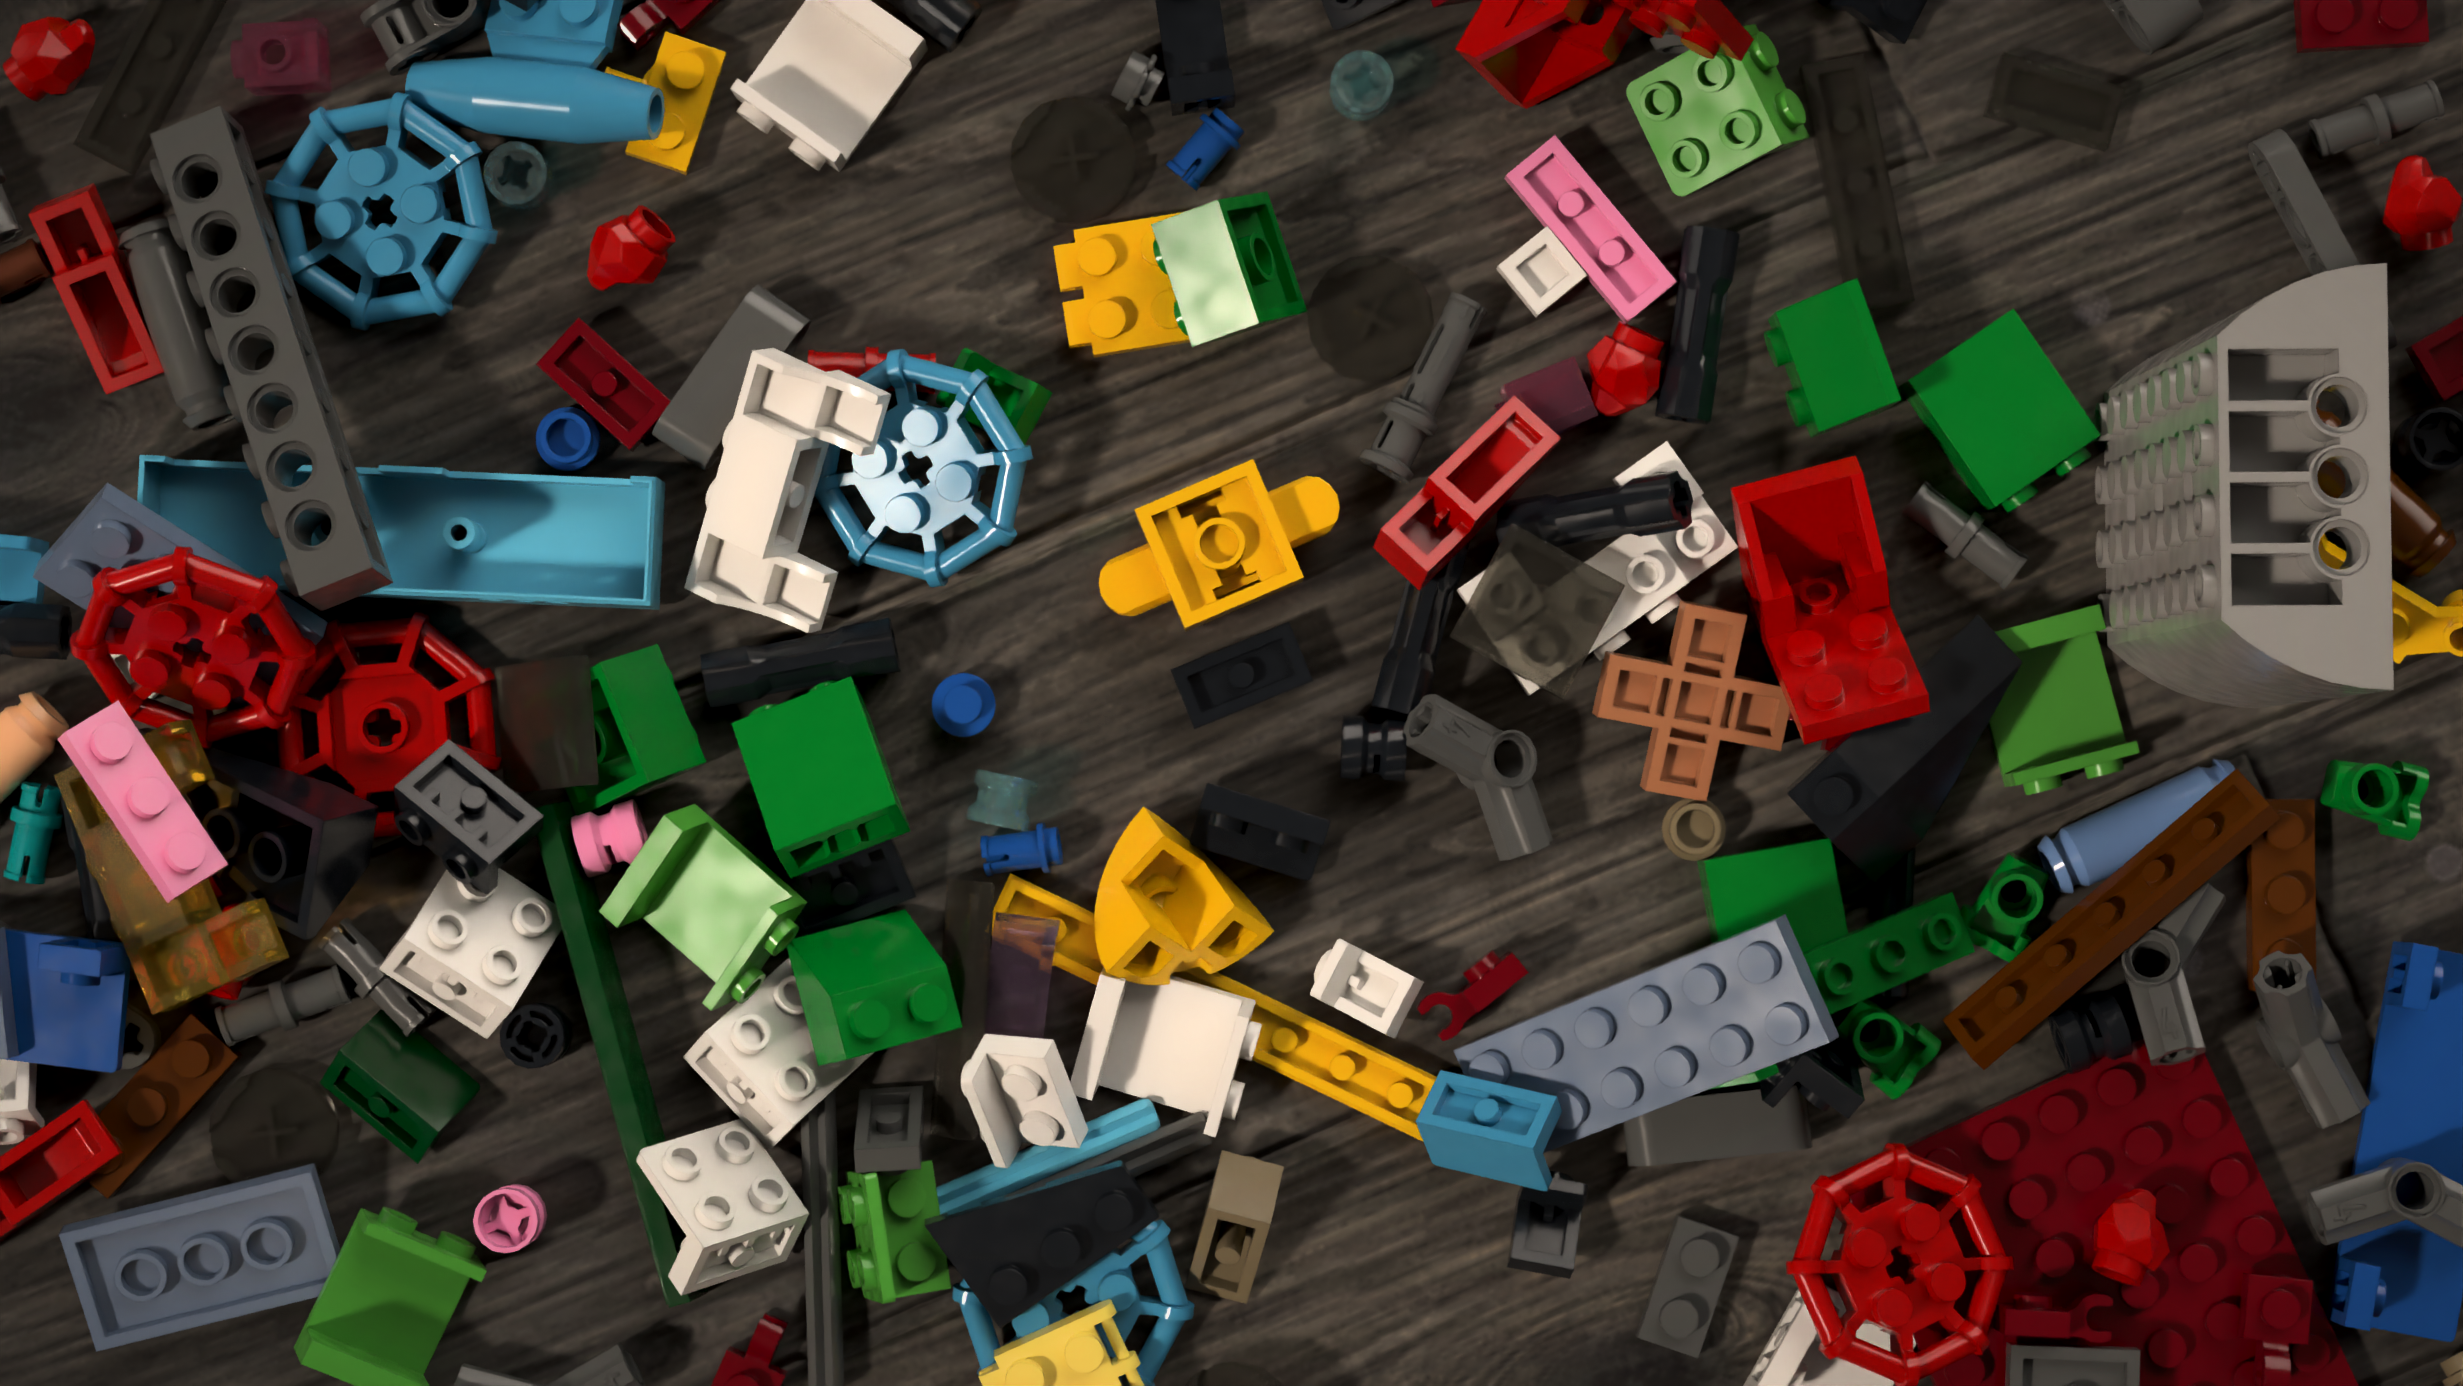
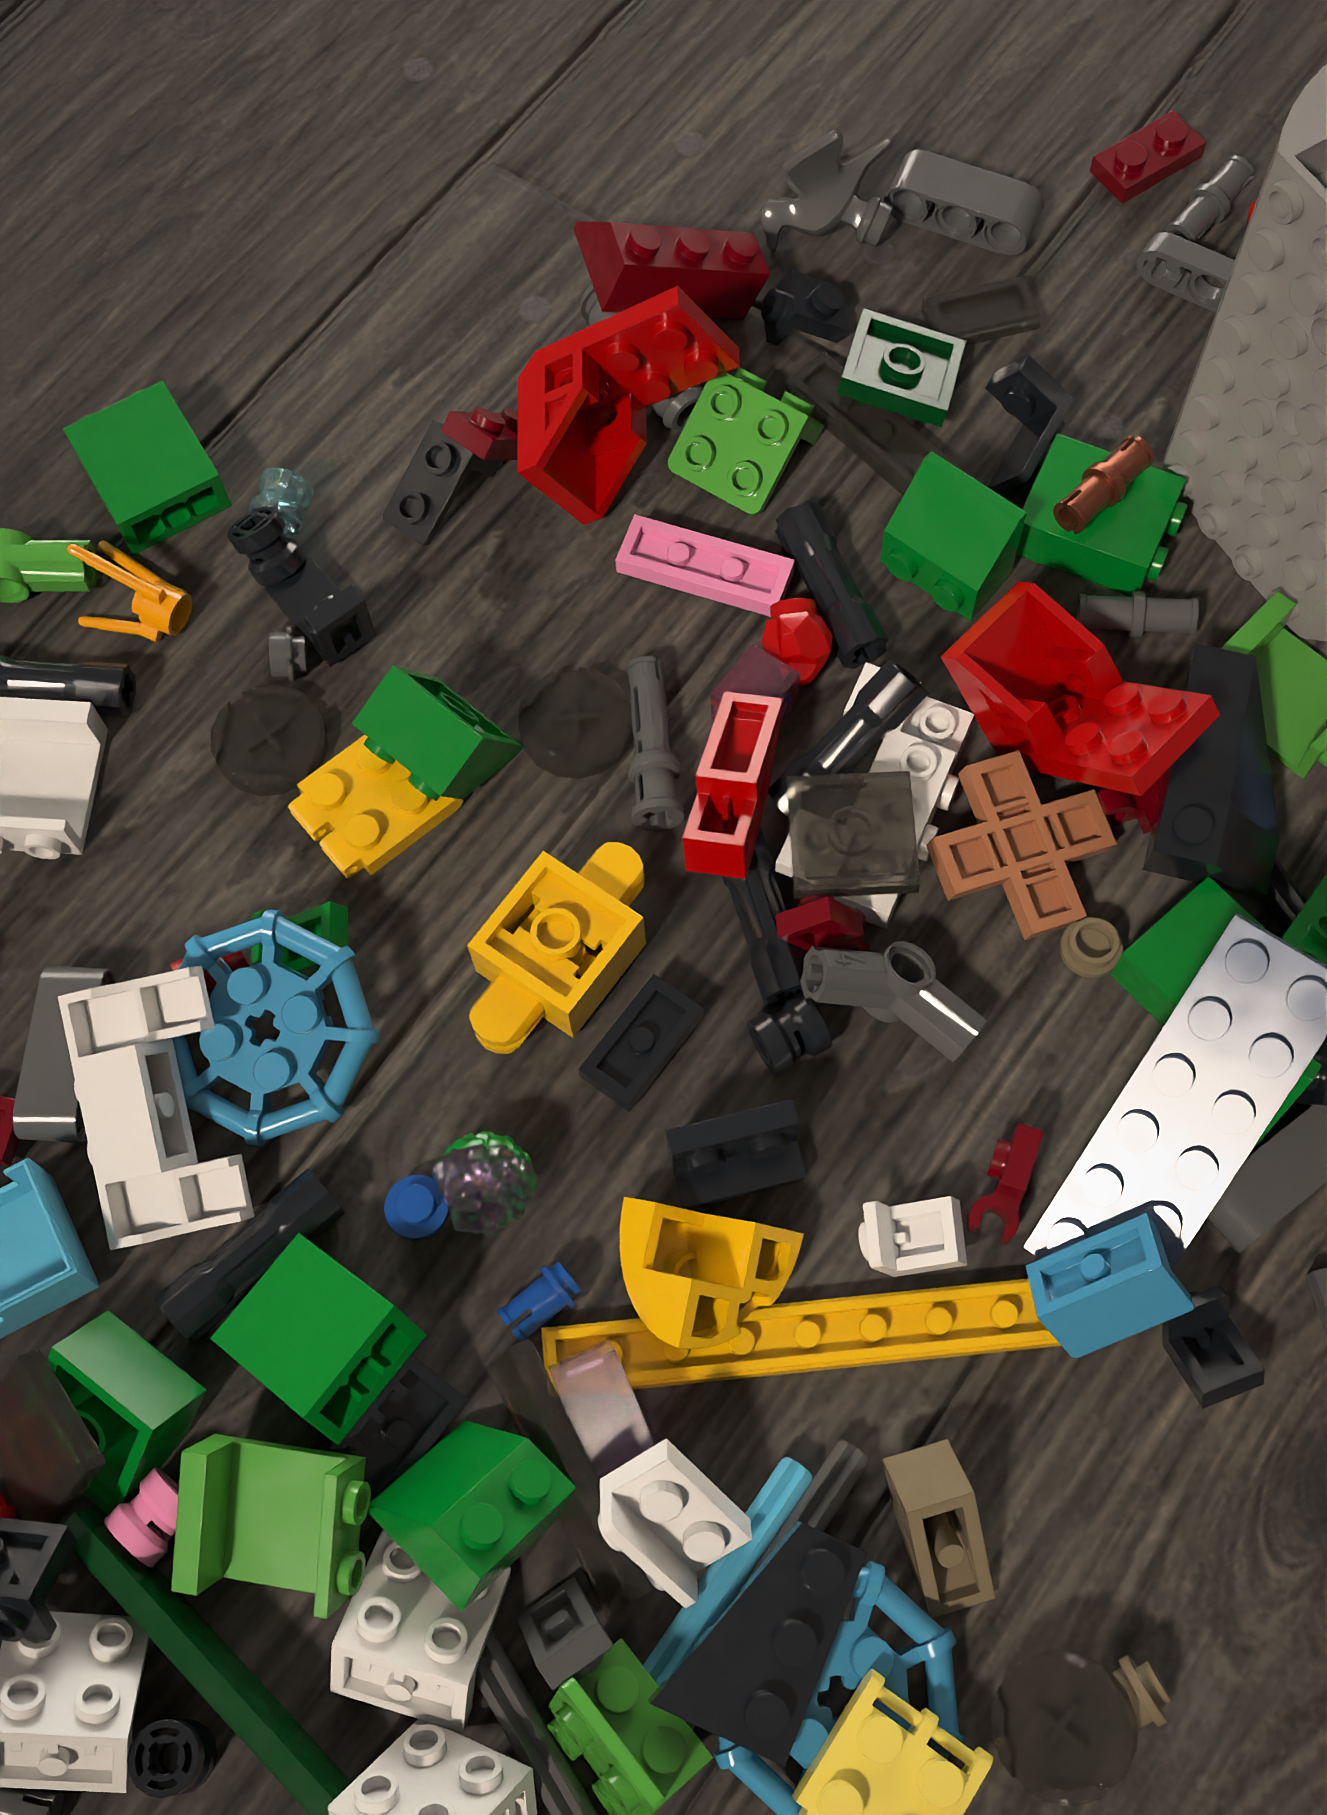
camera: 20 degrees left, 20 degrees down
clear light blue wheel [966,769,1039,832] -> none
white panel [1070,967,1262,1137] -> none
blue pin [1166,107,1245,191] -> none
clear light blue wheel [1329,50,1394,121] -> none
white plate [1496,226,1587,318] -> none
none -> piece [432,1131,538,1235]
none -> dark red plate [775,895,870,952]
none -> plate [836,308,966,427]
none -> black bracket [985,354,1074,494]
none -> copper pin [1053,435,1154,534]

